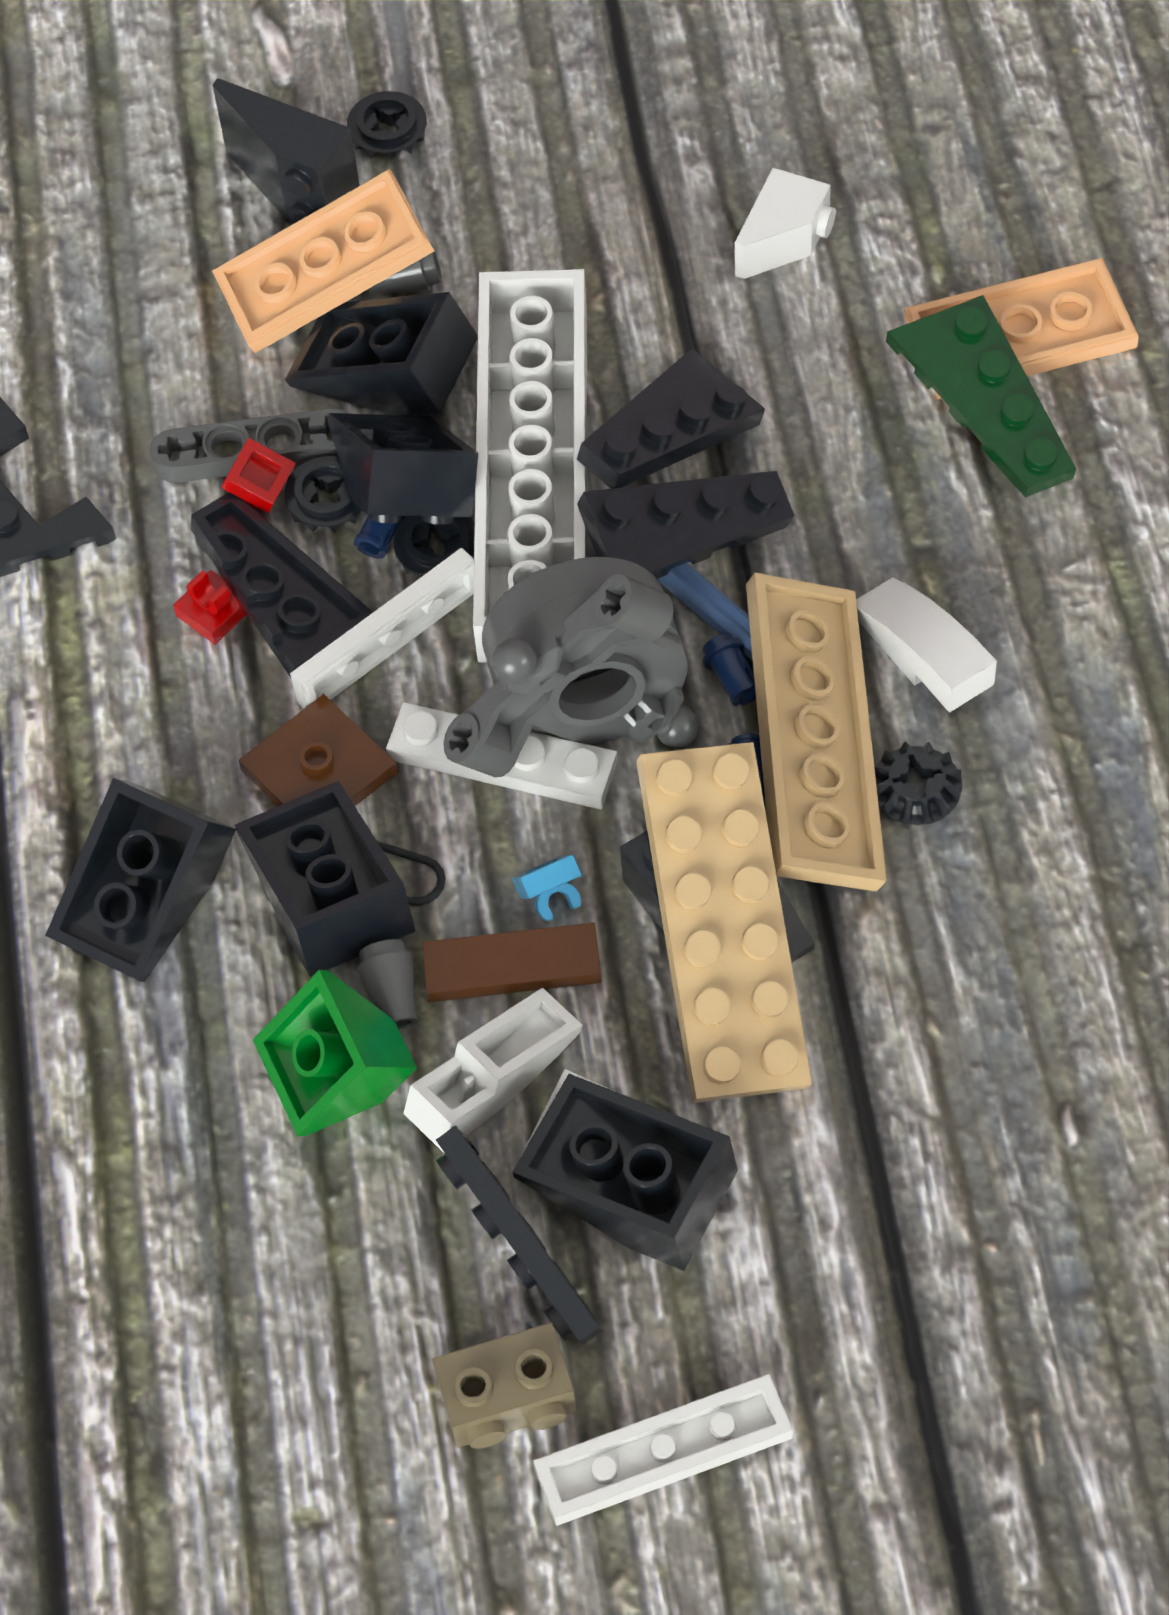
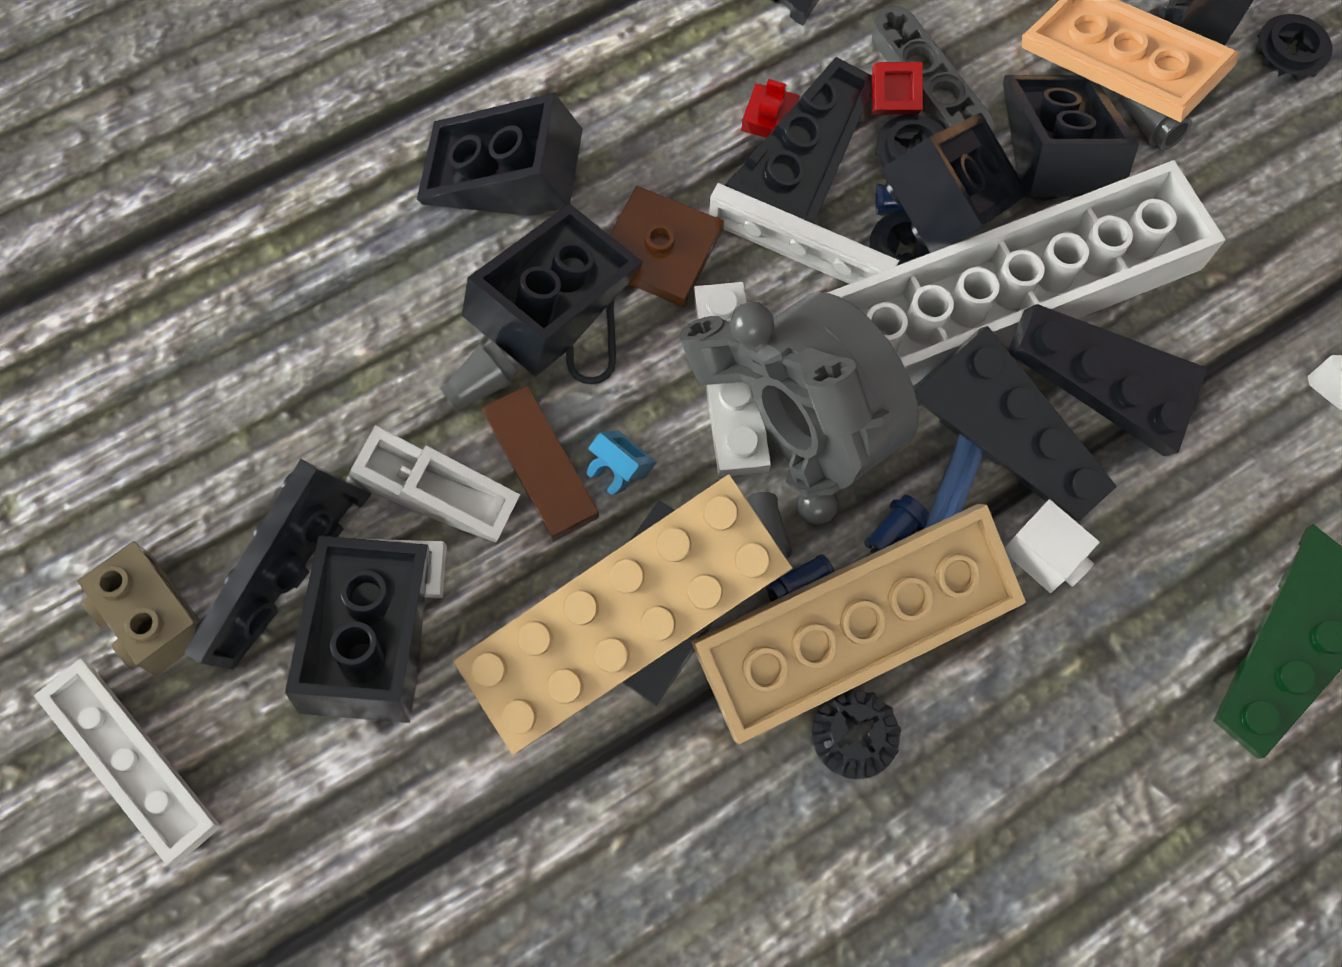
camera: 60 degrees right, 10 degrees up
green slope [253,970,417,1136] -> none
white slope [856,577,997,713] -> none
none -> white brick [1005,499,1100,593]

